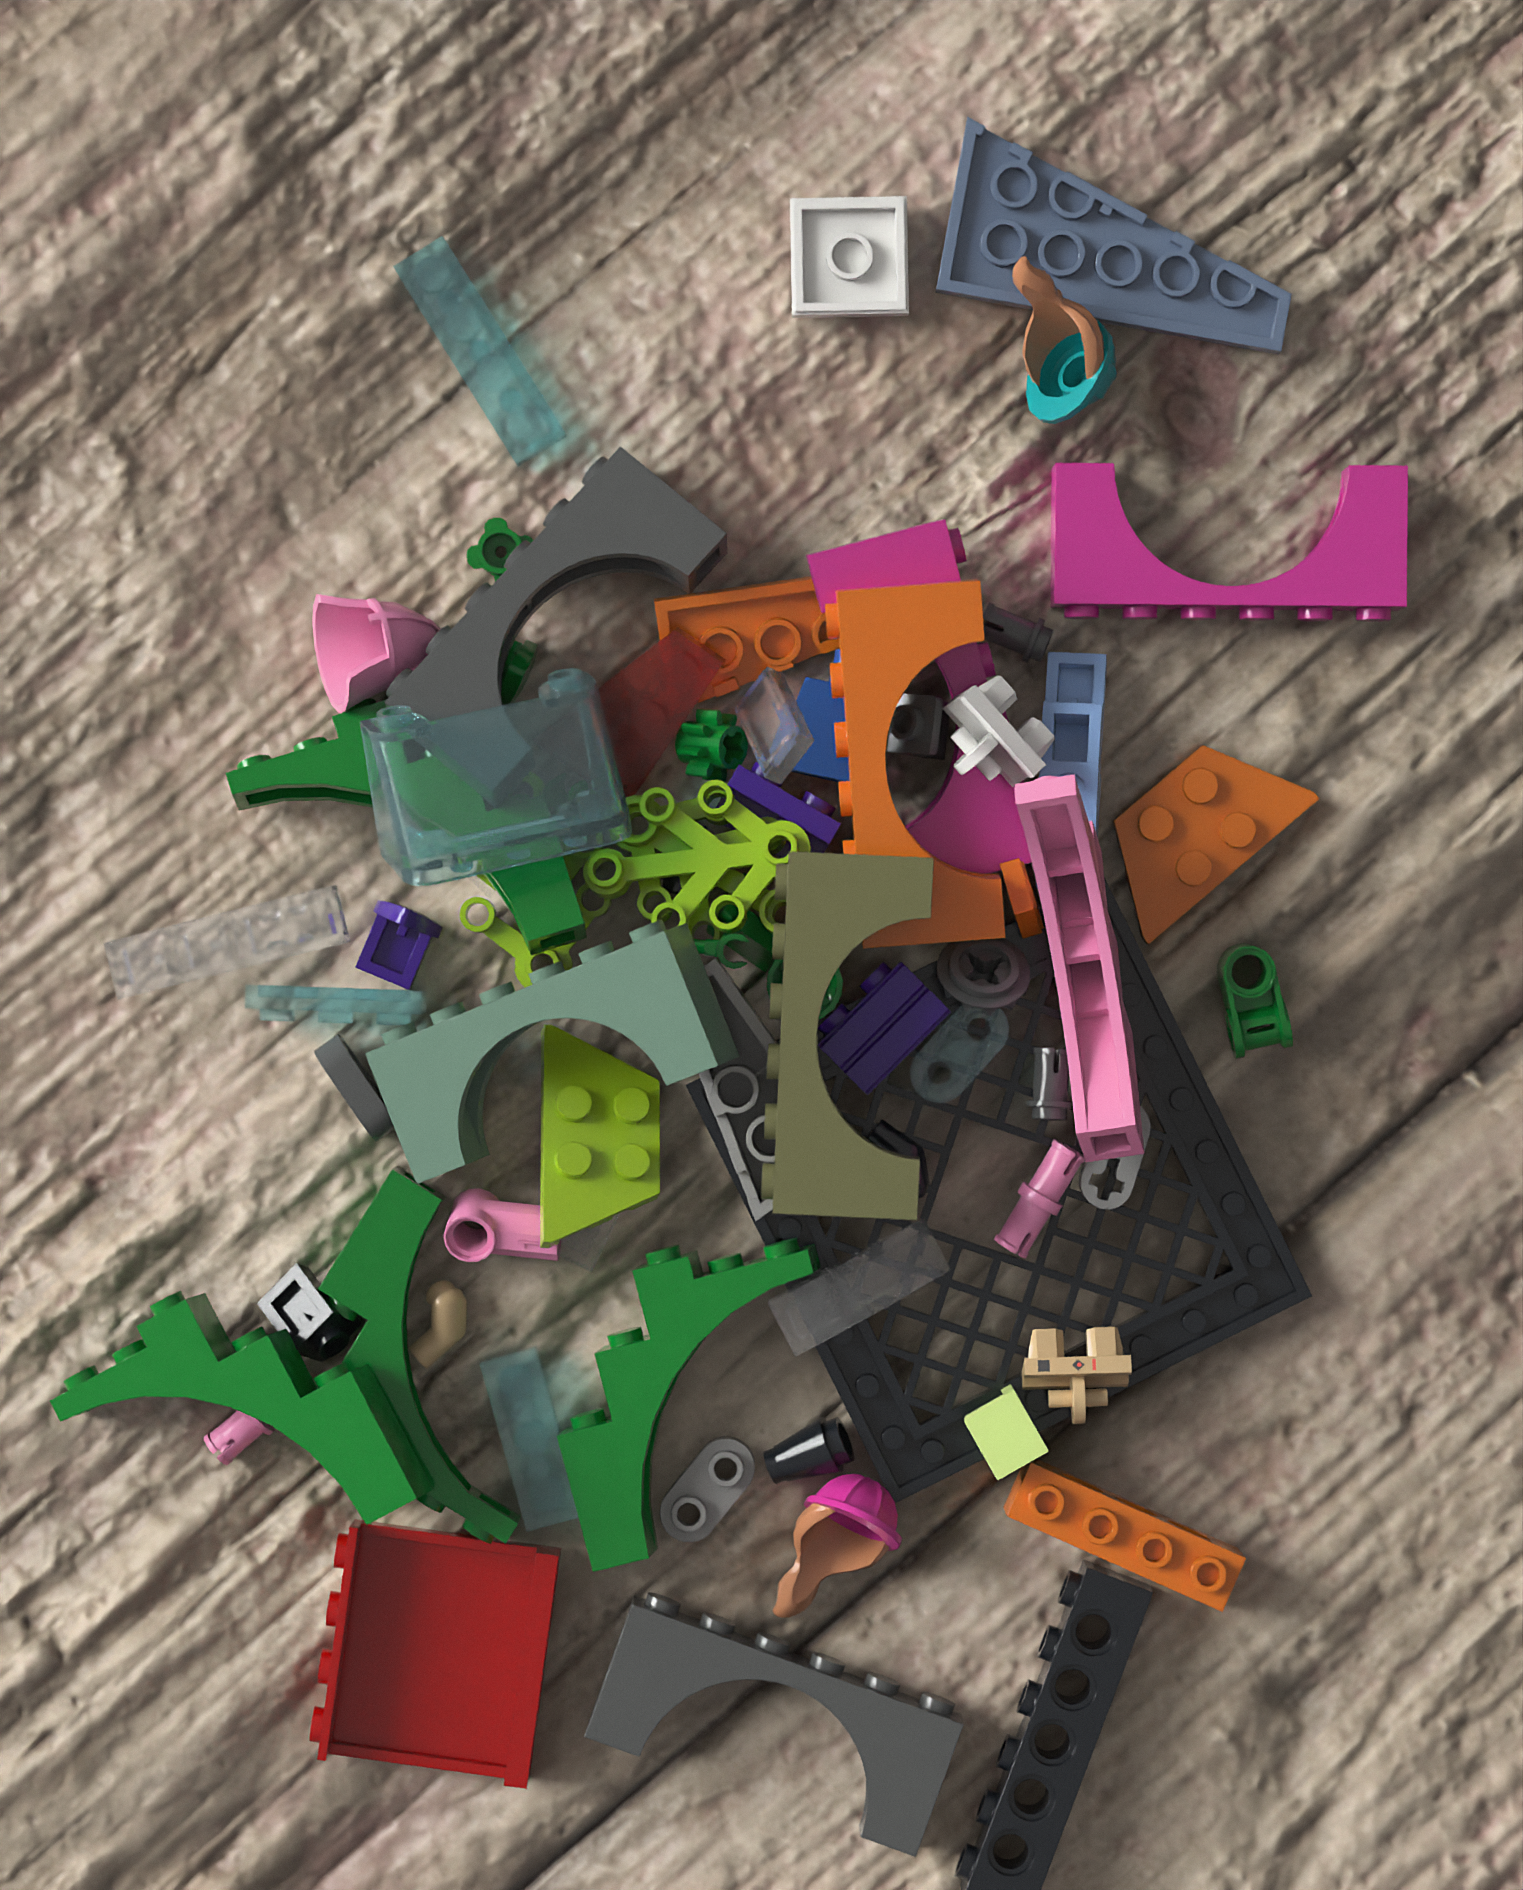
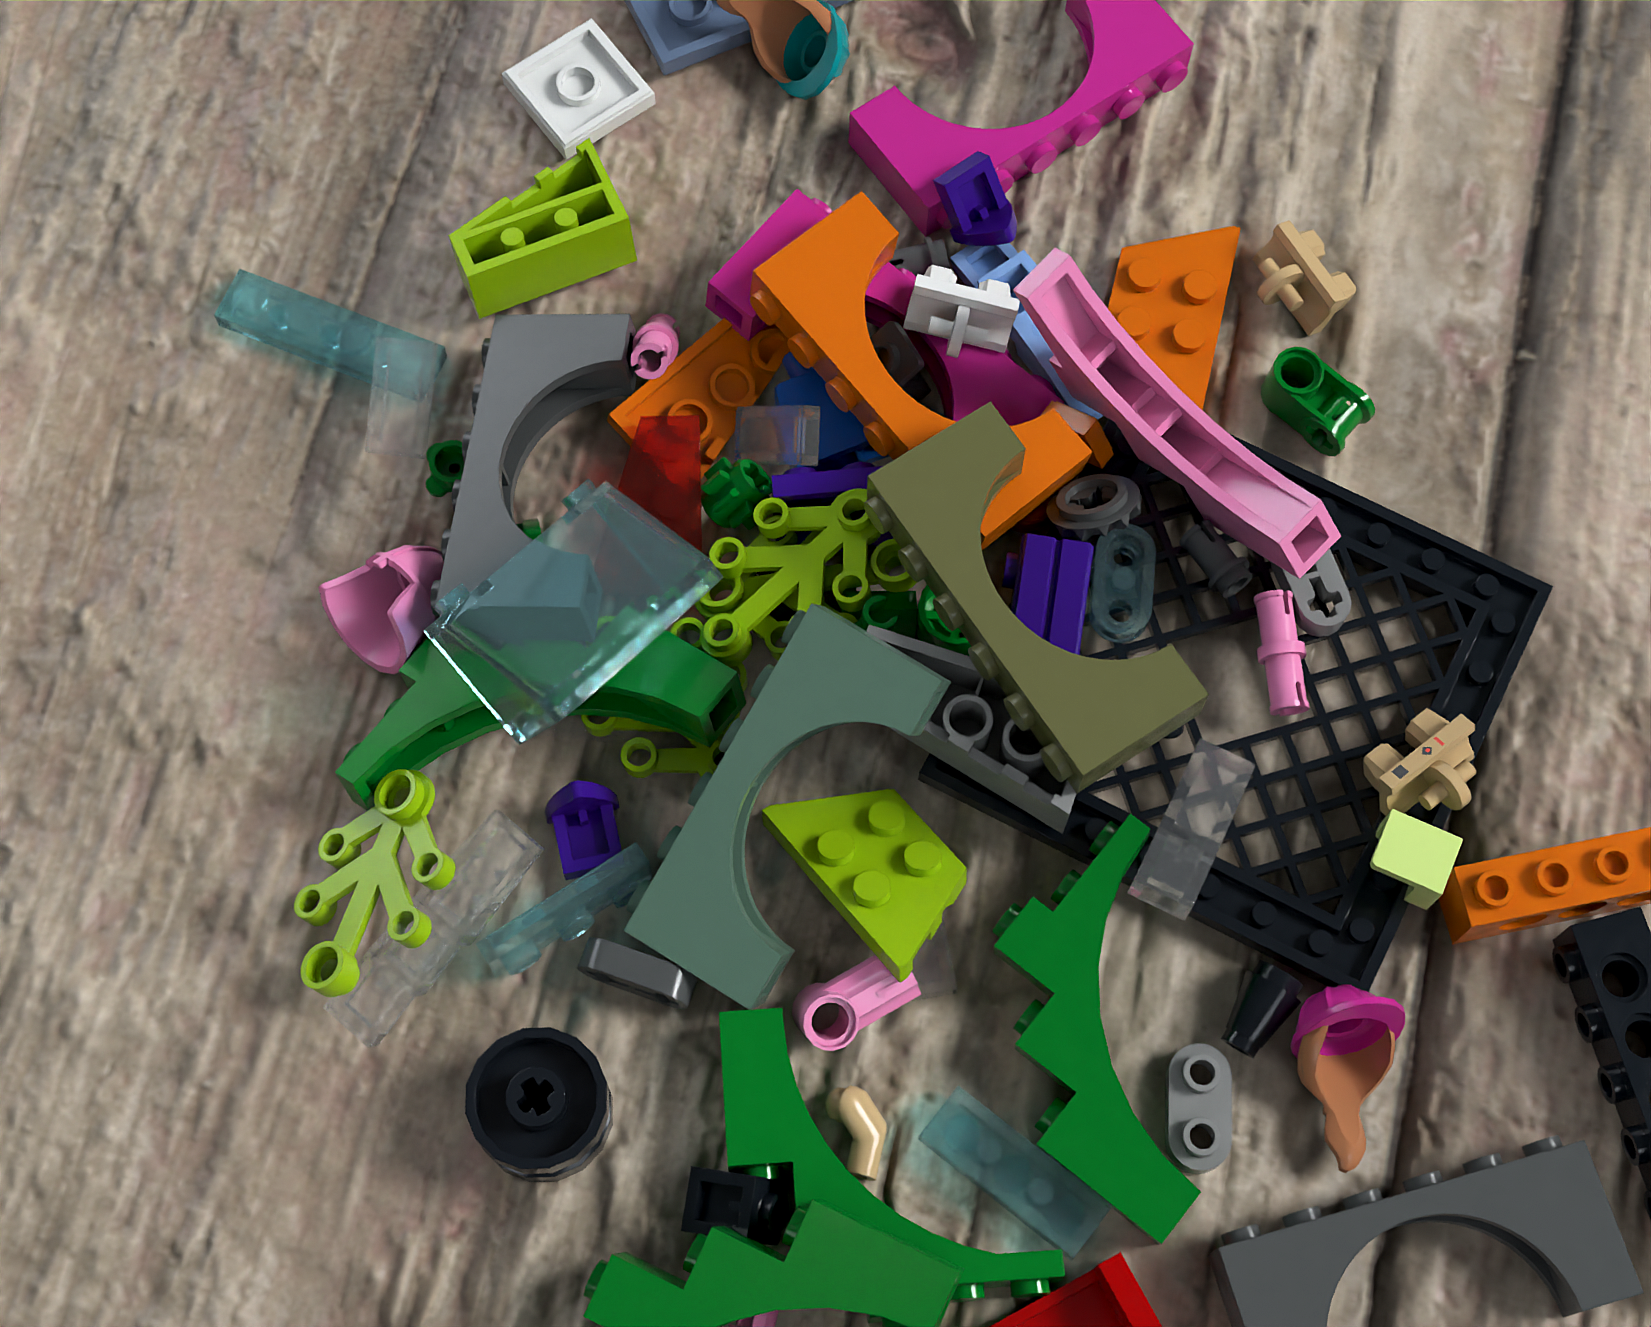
camera: 35 degrees left, 20 degrees down
none -> lime plant [294,769,456,998]
none -> clear tile [365,336,438,459]
none -> lime wedge [448,138,637,319]
none -> black wheel [465,1027,613,1182]
none -> bright pink pin [630,313,680,380]
none -> dark purple tile [933,151,1017,246]
none -> tan hips [1252,220,1356,336]

